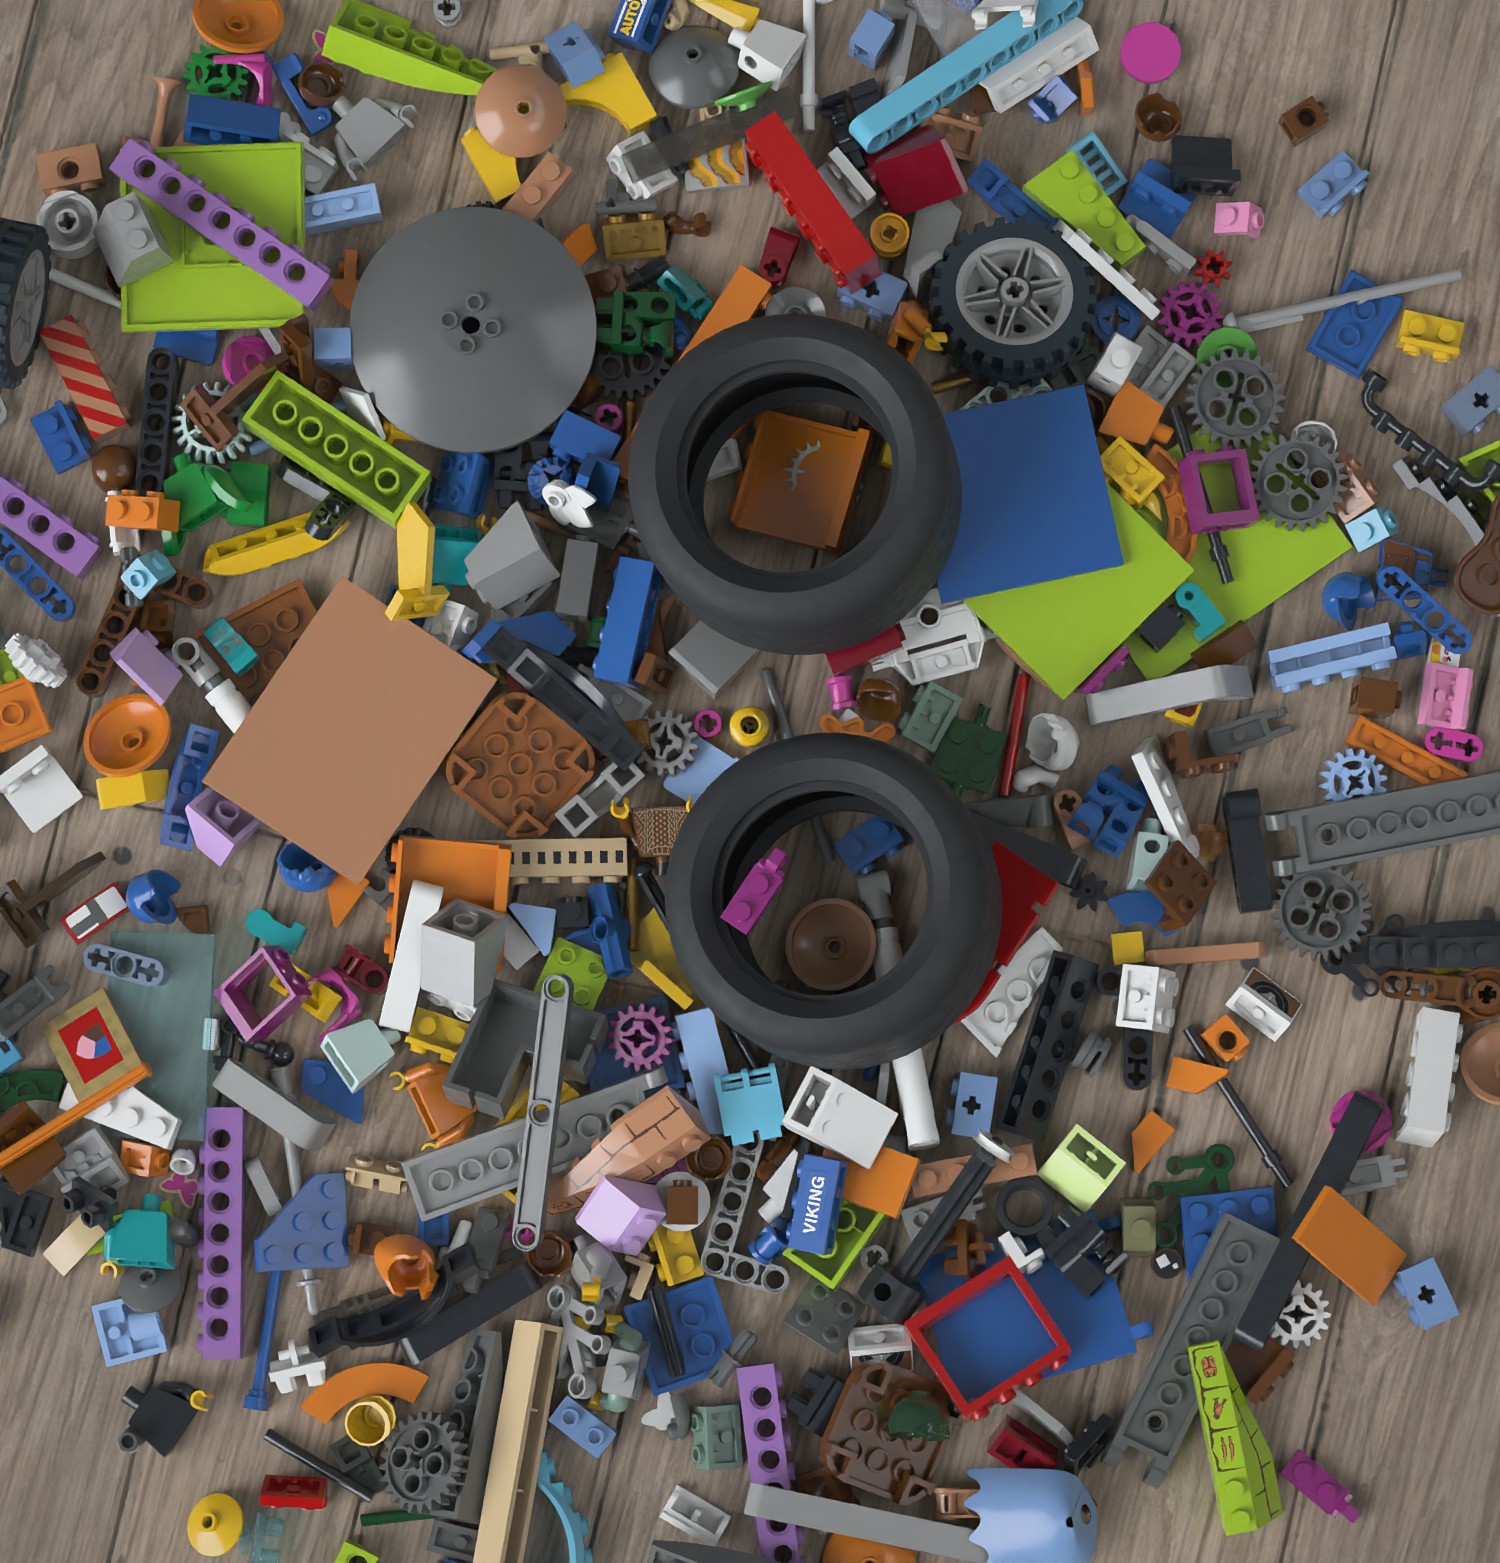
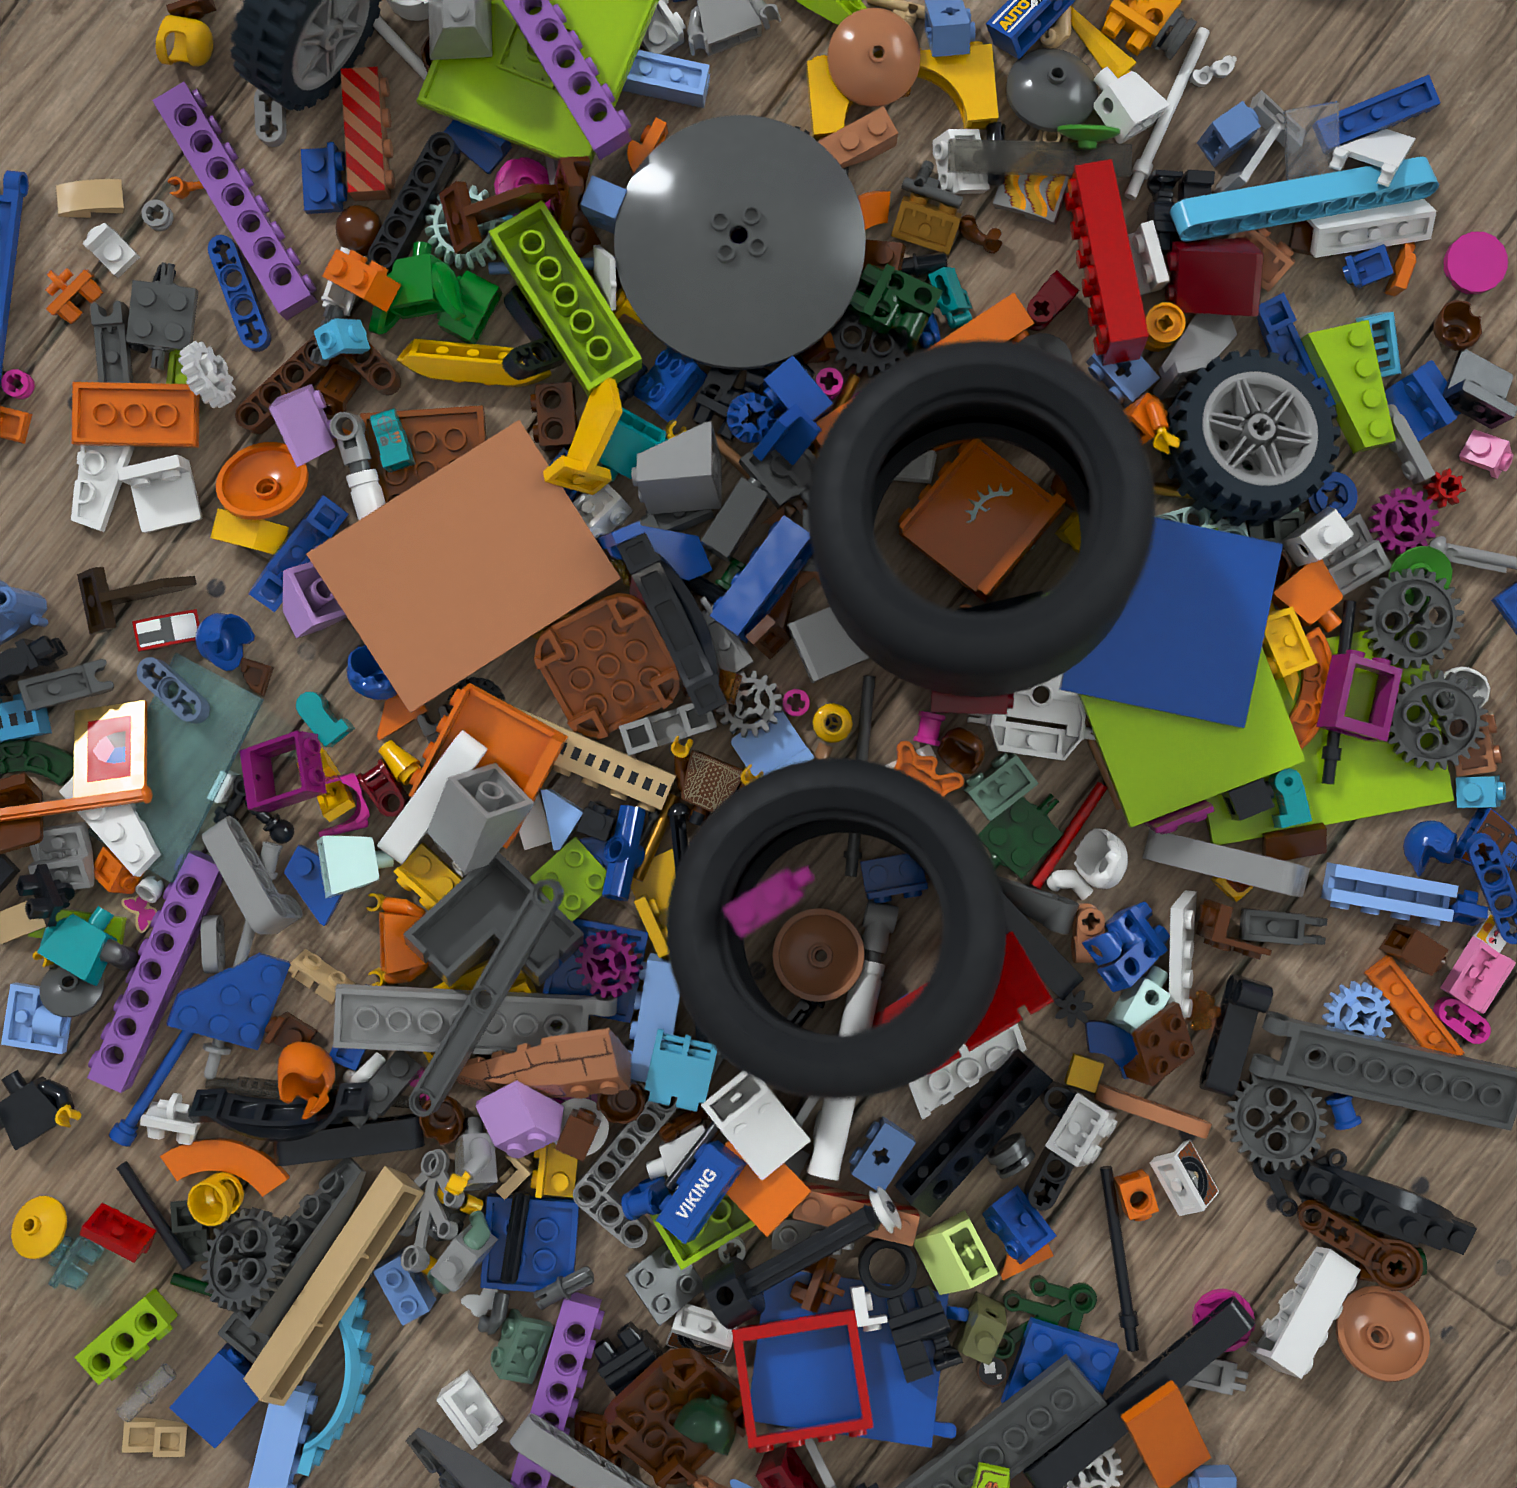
camera: 20 degrees right, 5 degrees up
white plate [542,480,597,528] -> none
white wing [1053,219,1161,320] -> none
orange tile [1166,1056,1230,1095] -> none
none -> yellow cone [378,740,422,785]
none -> reddish brown brick [530,382,578,451]
none -> blue bracket [982,1185,1057,1264]
none -> blue bush [1325,1093,1362,1130]

